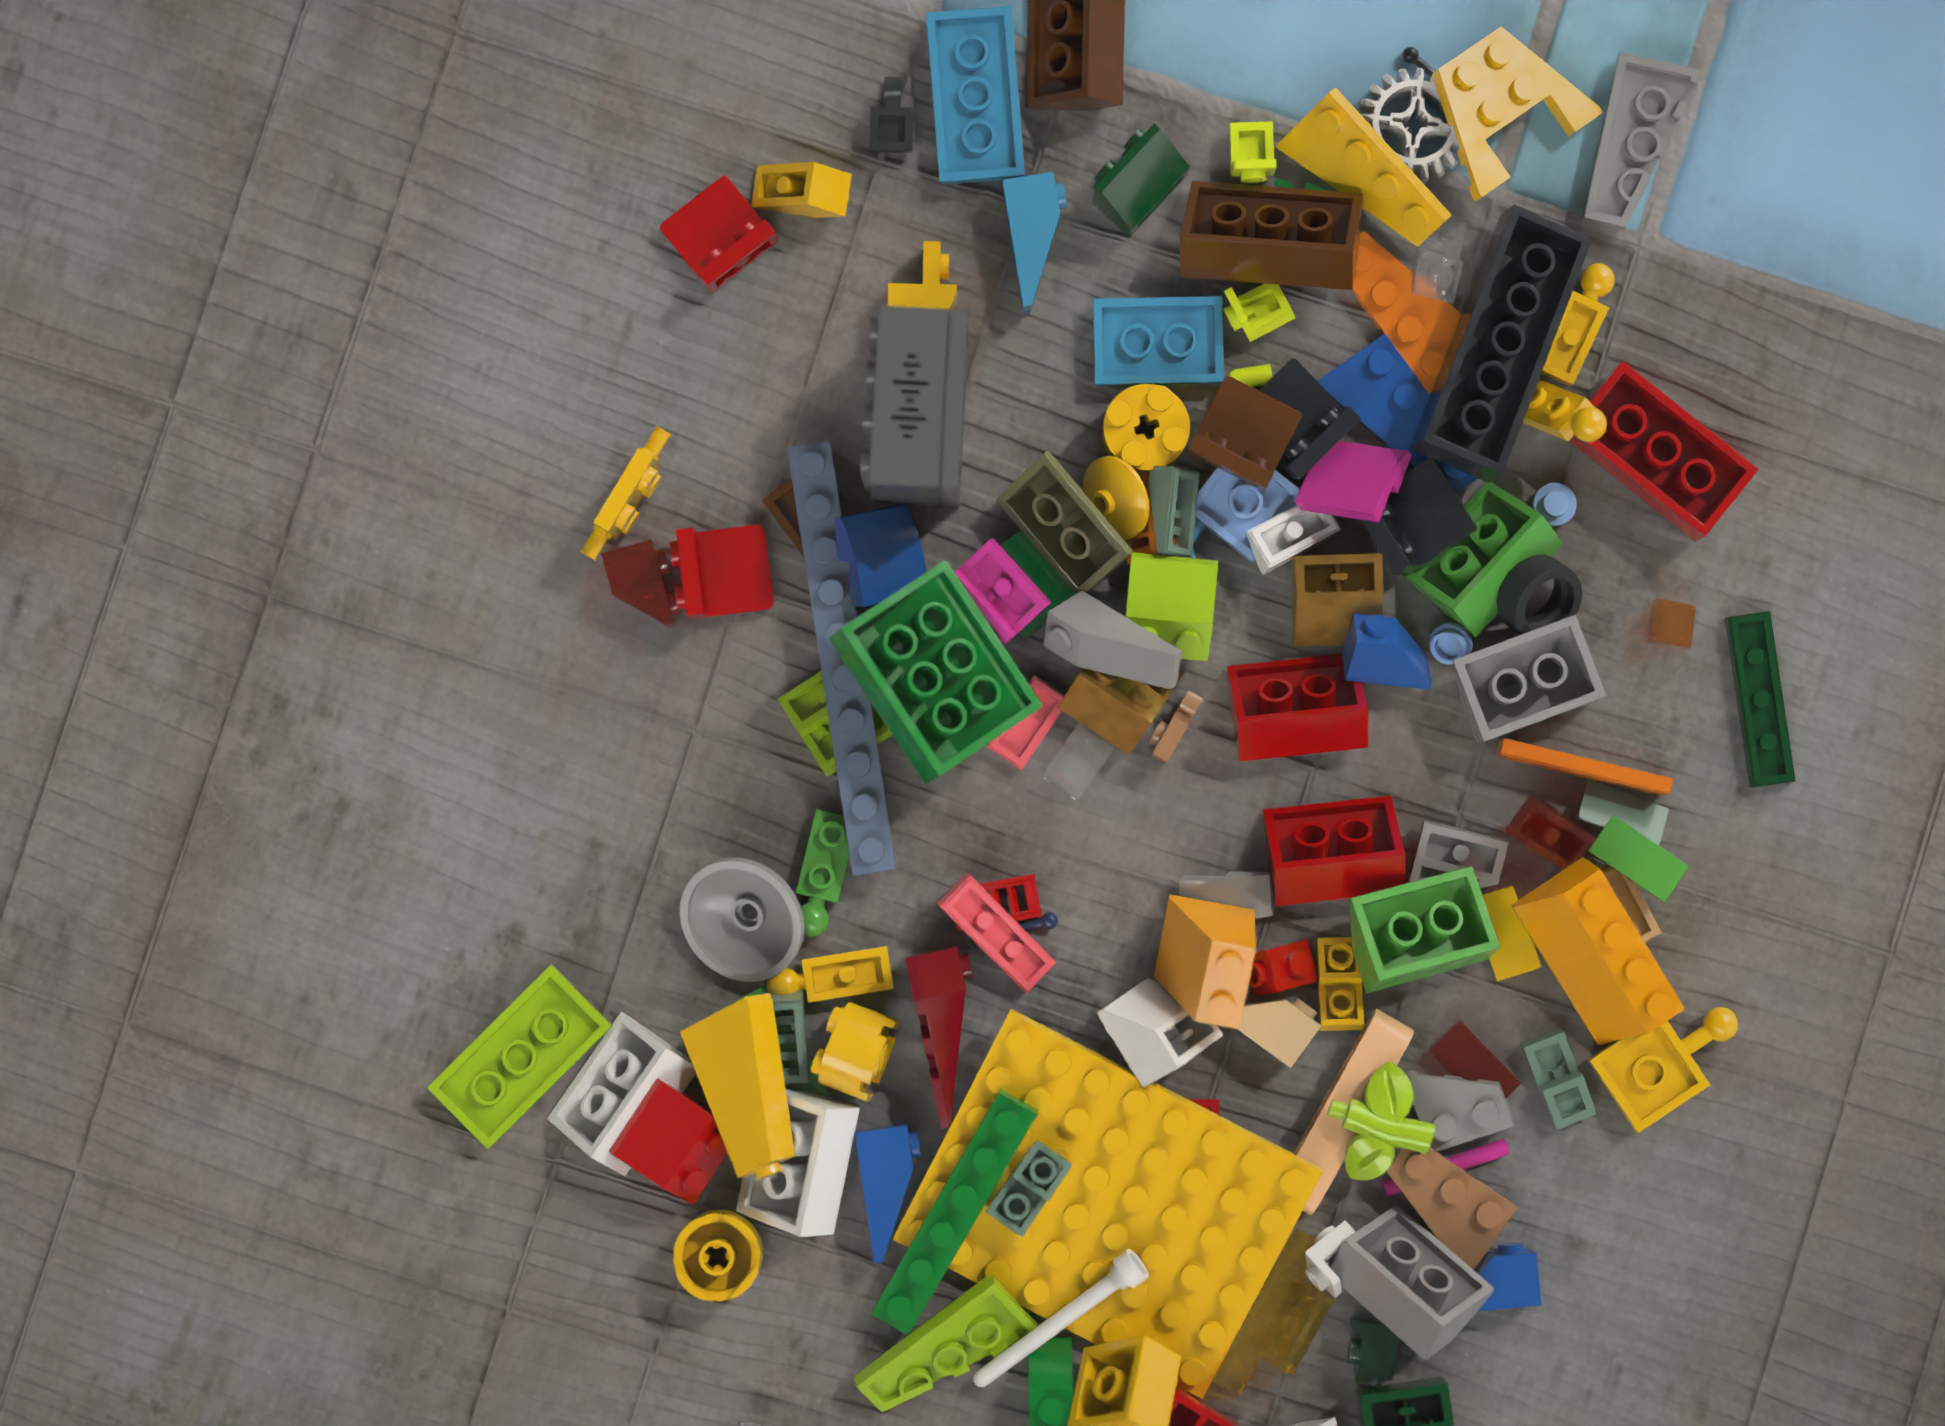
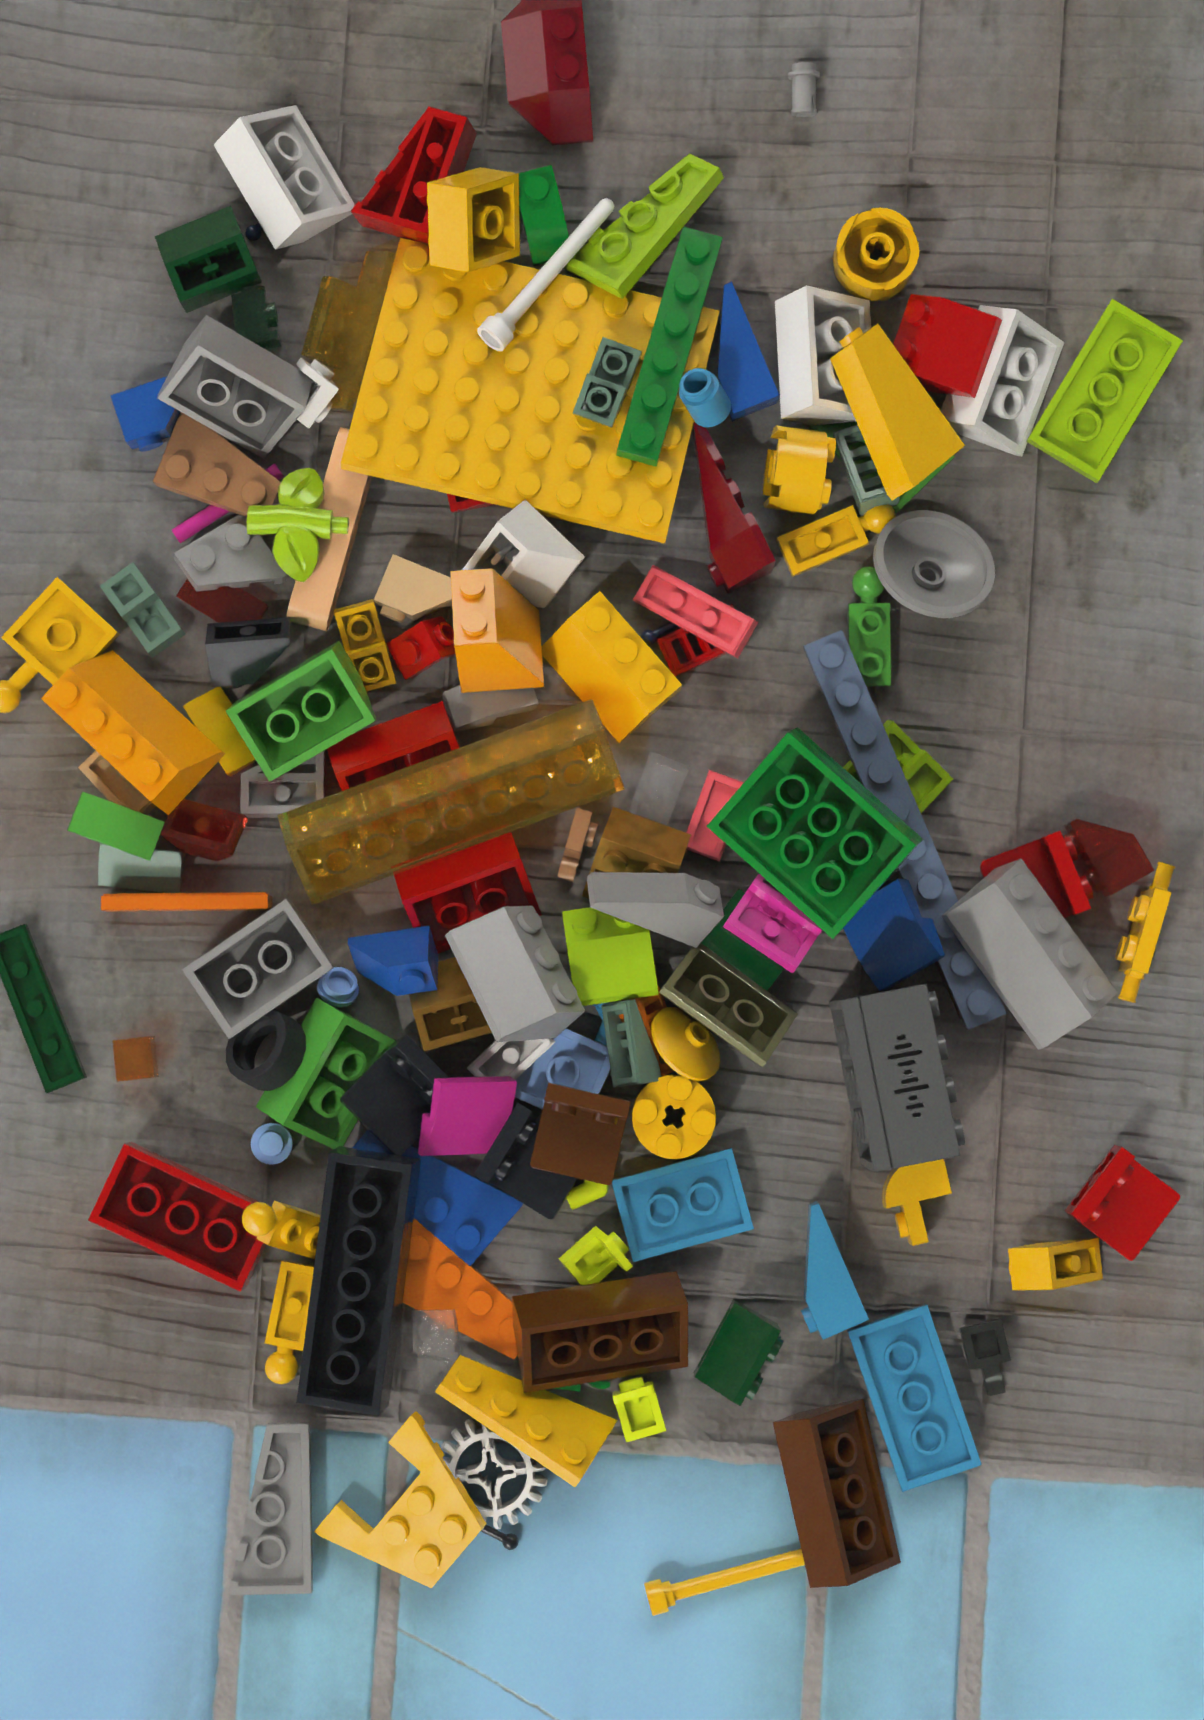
camera: 170 degrees right, 0 degrees up
none -> black slope [205,617,291,689]
none -> clear yellow brick [277,699,625,905]
none -> light grey slope [445,906,585,1042]
none -> yellow slope [542,591,682,744]
none -> dark azure brick [679,368,731,427]
none -> light grey slope [942,859,1118,1050]

